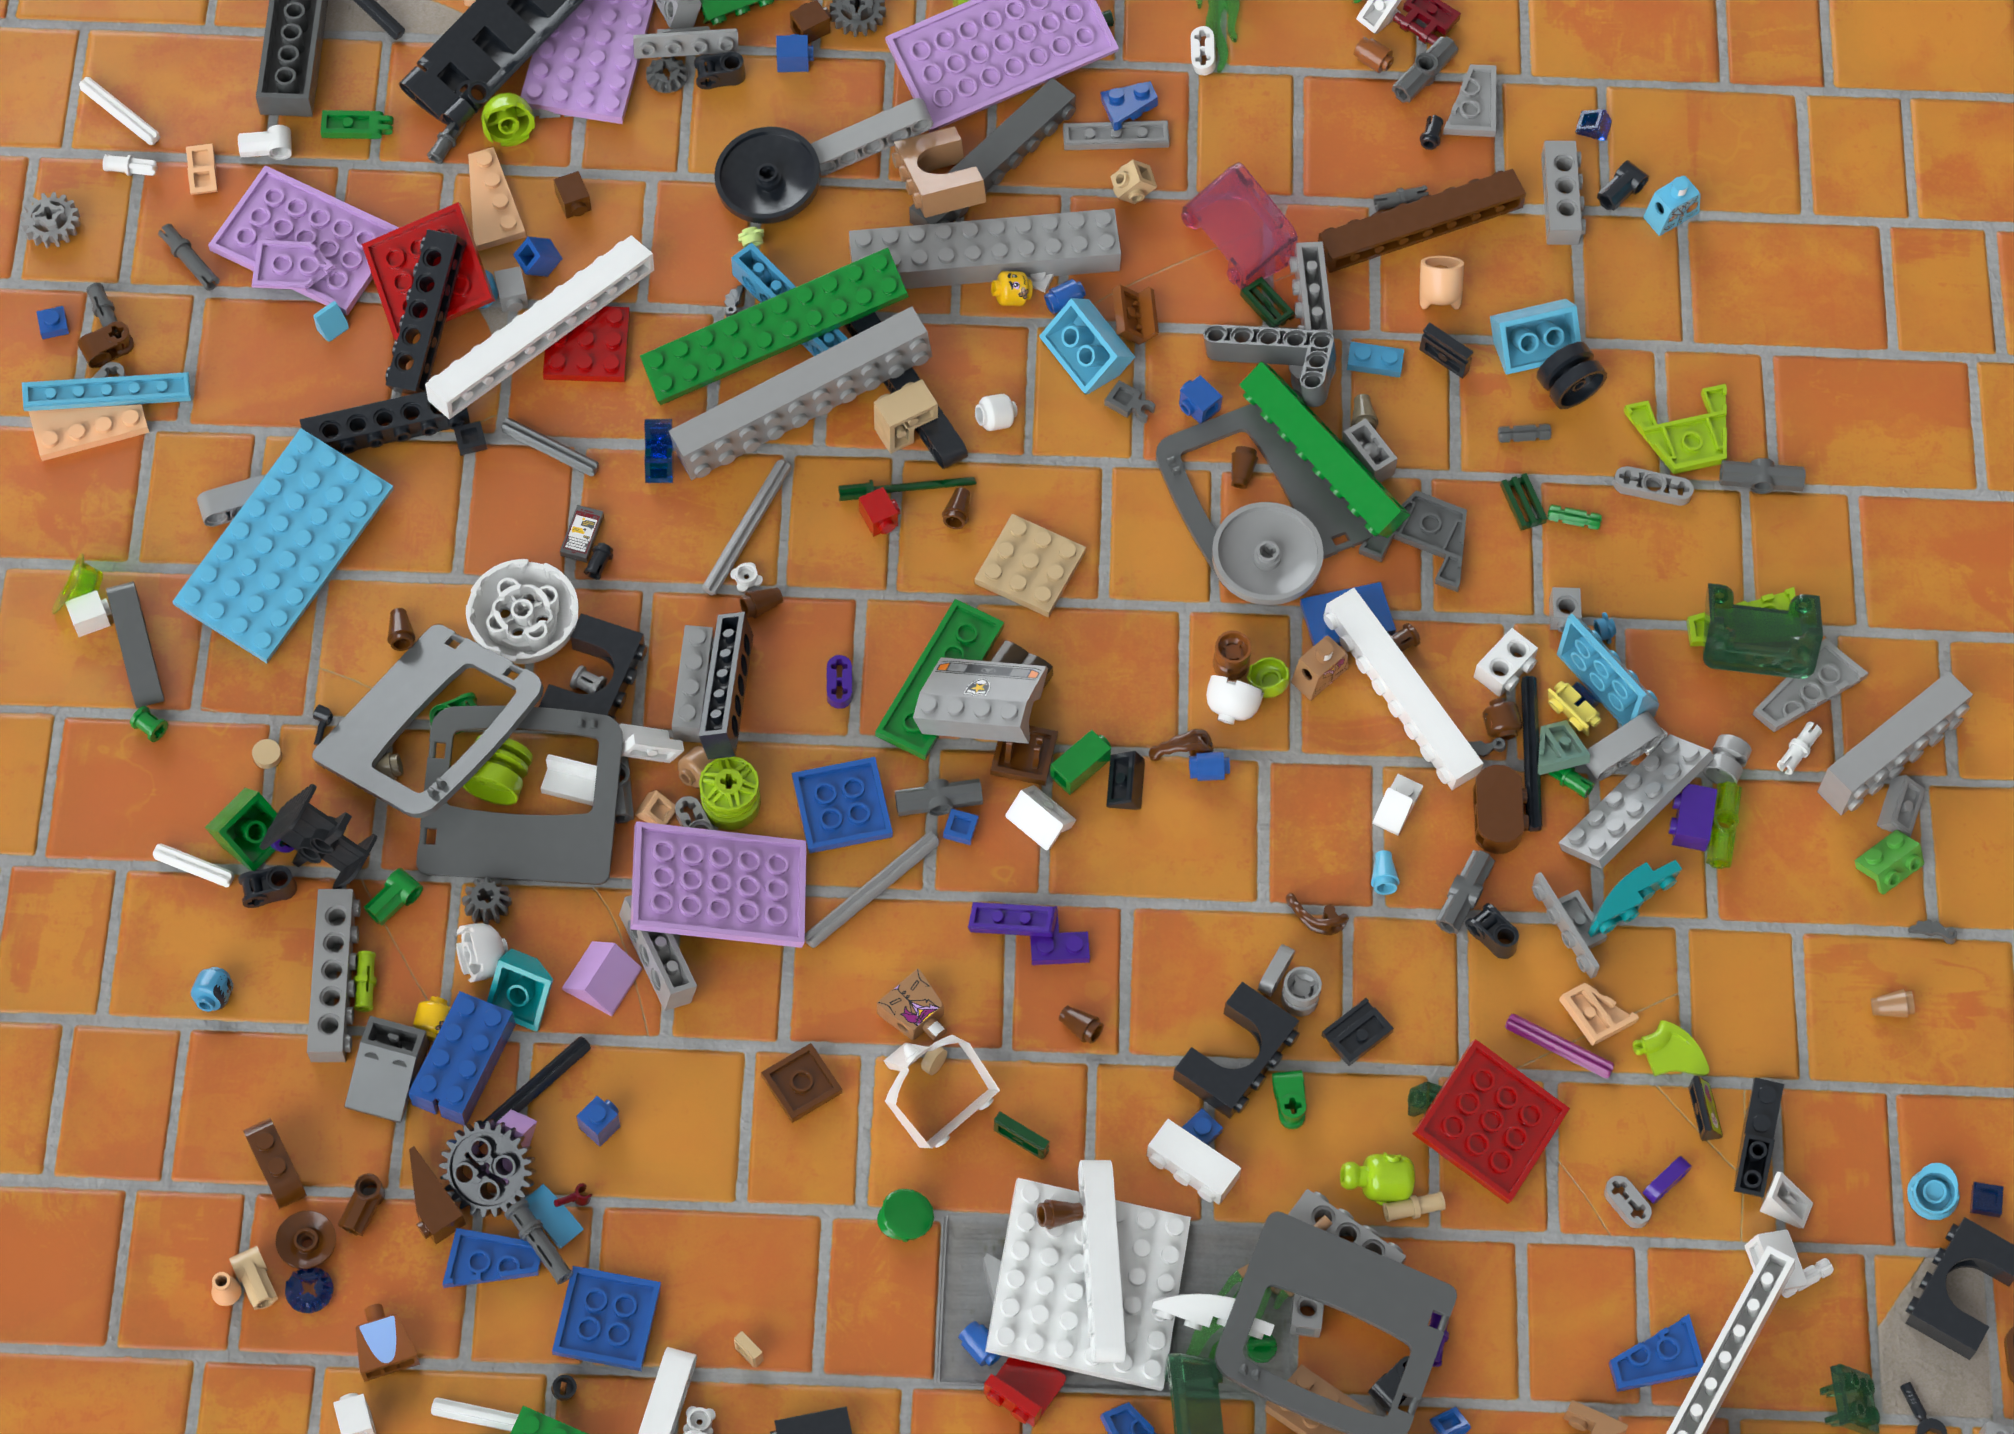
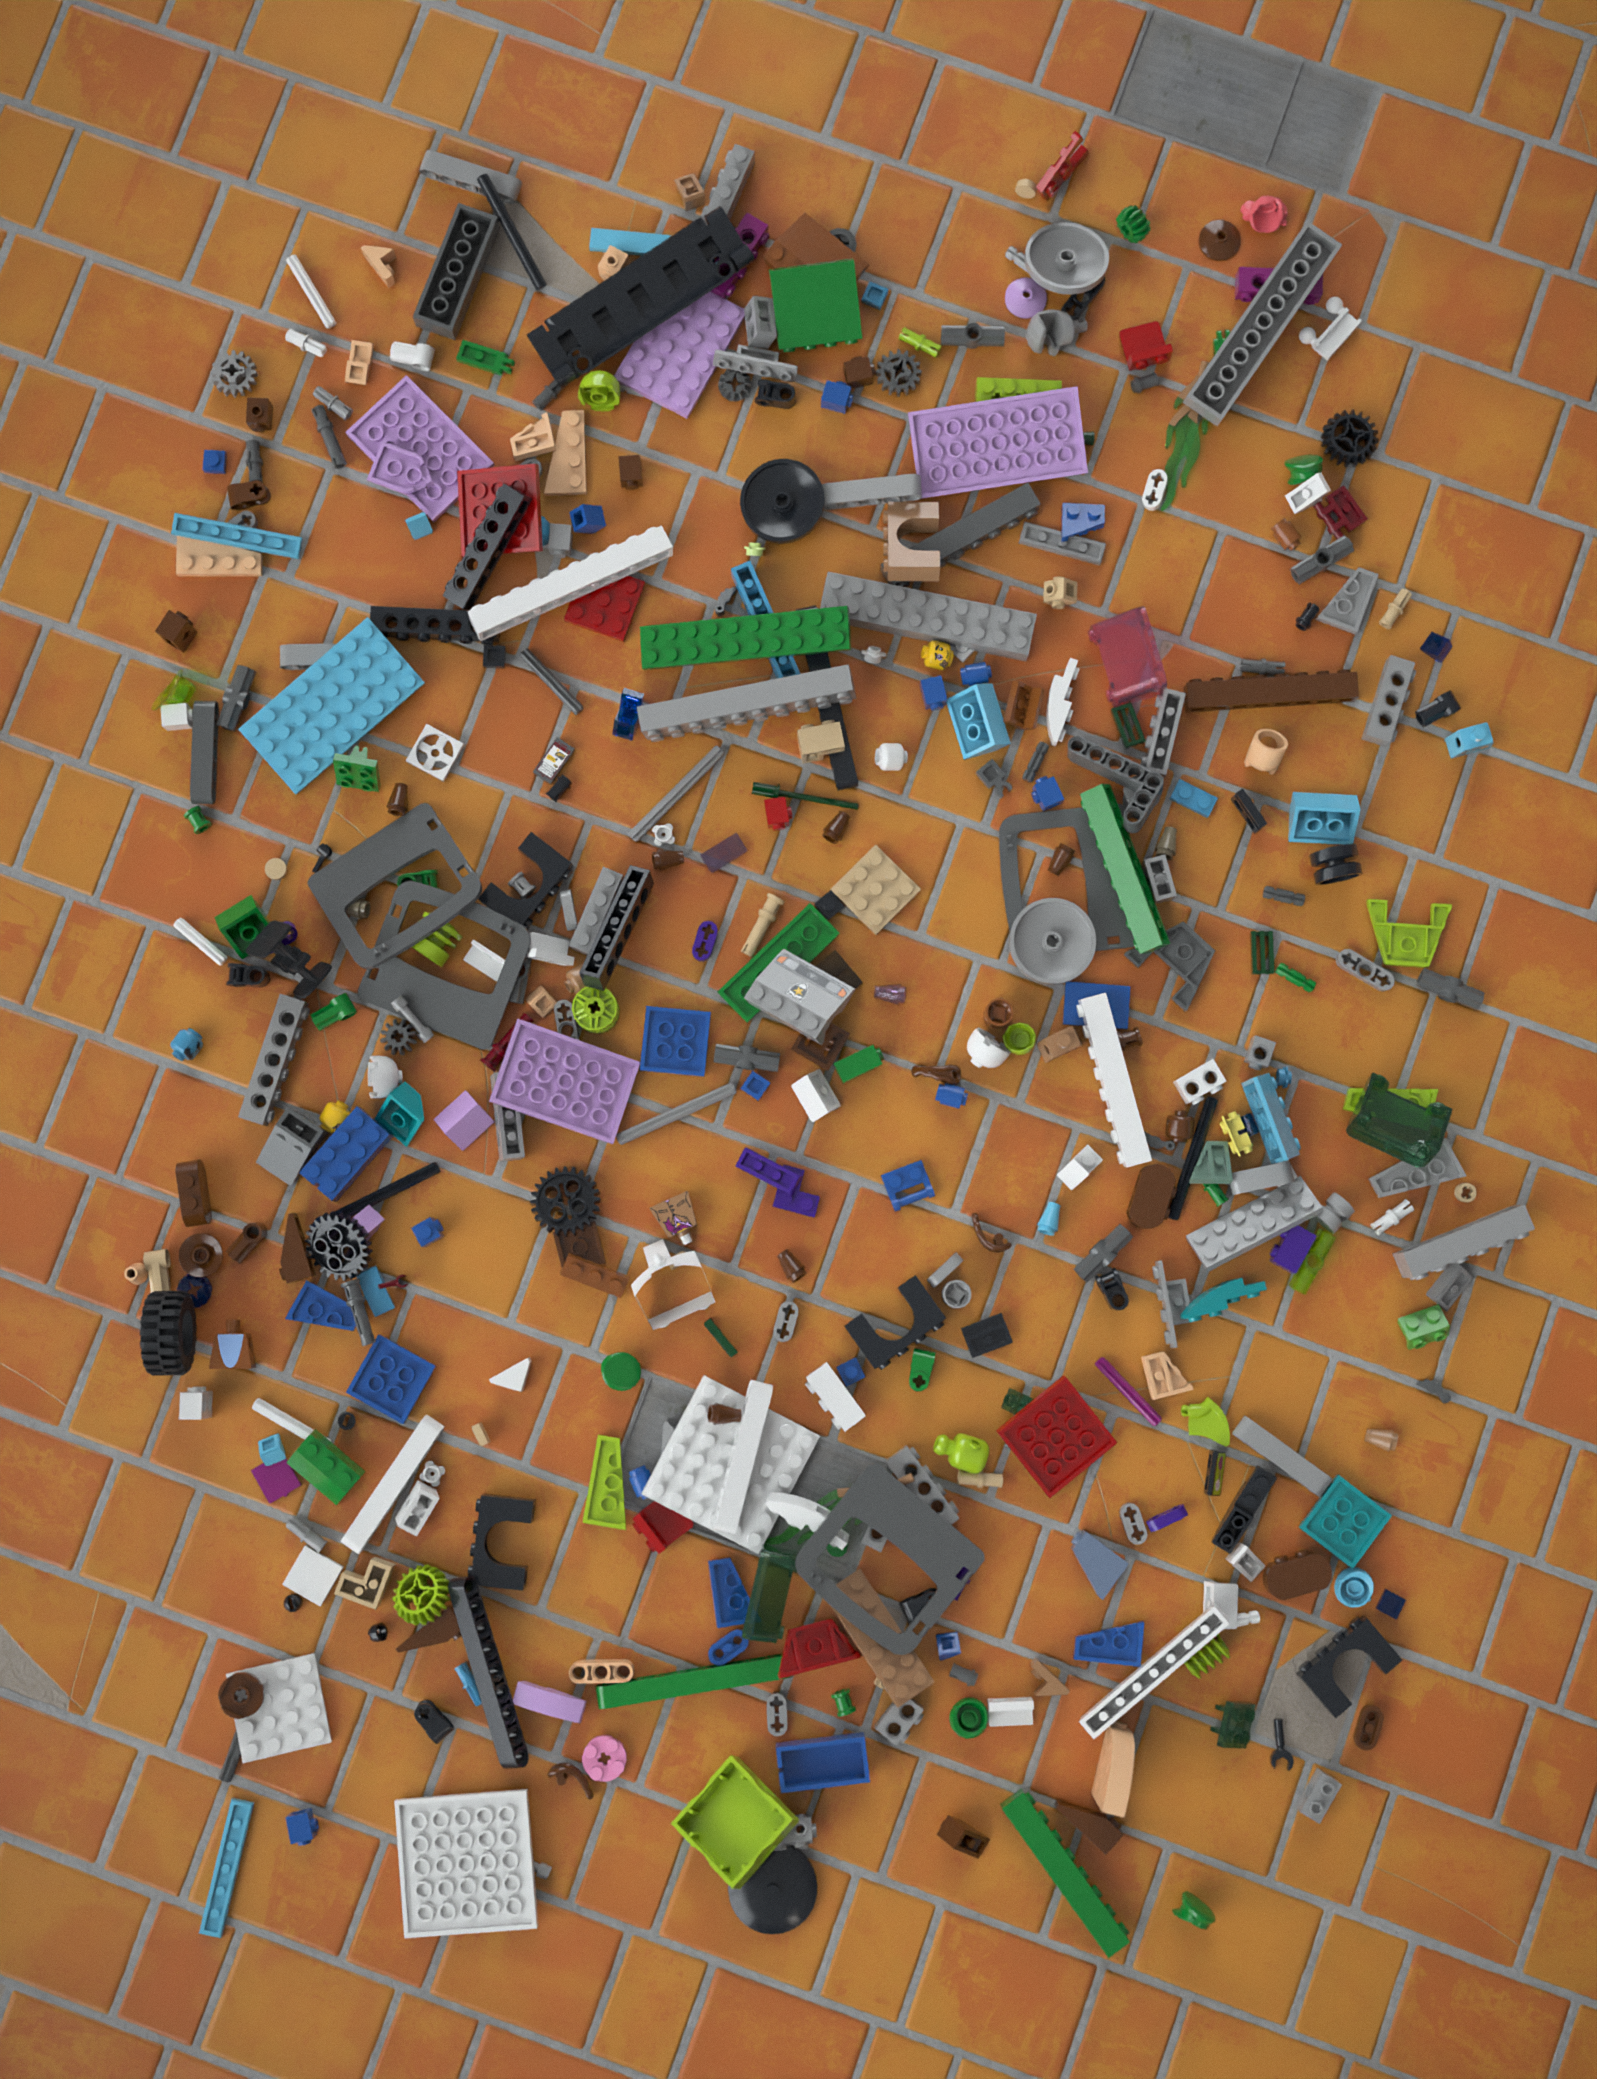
camera: 20 degrees right, 20 degrees up
lime pin [353,951,377,1012] -> none
white brick [466,559,579,664] -> none
black slope [1106,751,1145,810] -> none
none -> black tyre [140,1291,197,1376]
none -> reddish brown brick [155,610,197,653]
none -> dark grey piece [216,665,256,732]
none -> reddish brown brick [246,398,273,432]
none -> light grey axle [313,386,353,421]
none -> green plate [333,746,381,792]
none -> light nougat slope [361,245,396,288]
none -> light grey bar [391,995,434,1043]
none -> white piece [406,724,464,782]
none -> dark red pin [480,1013,534,1072]
none -> white slope [489,1357,532,1392]
none -> light nougat wing [510,412,556,461]
none -> black gear [530,1166,601,1237]
none -> light grey beam [560,889,578,931]
none -> dark orange plate [560,1253,629,1298]
none -> lime wing [583,1434,626,1530]
none -> plate [700,833,748,874]
none -> tan pin [741,893,785,958]
none -> light grey beam [773,1301,798,1342]
none -> black plate [814,890,844,921]
none -> white plate [861,646,886,664]
none -> cone [874,984,906,1005]
none -> blue plate [881,1160,935,1212]
none -> blue brick [920,675,947,711]
none -> dark grey axle [1022,742,1049,782]
none -> white slope [1046,658,1080,747]
none -> sand blue slope [1071,1530,1129,1600]
none -> lime piece [1184,1634,1230,1679]
none -> light grey beam [1232,1415,1333,1497]
none -> reddish brown brick [1263,1549,1332,1600]
none -> teal plate [1298,1474,1392,1569]
none -> tan axle [1379,589,1412,629]
none -> tan bush [1454,1183,1477,1203]

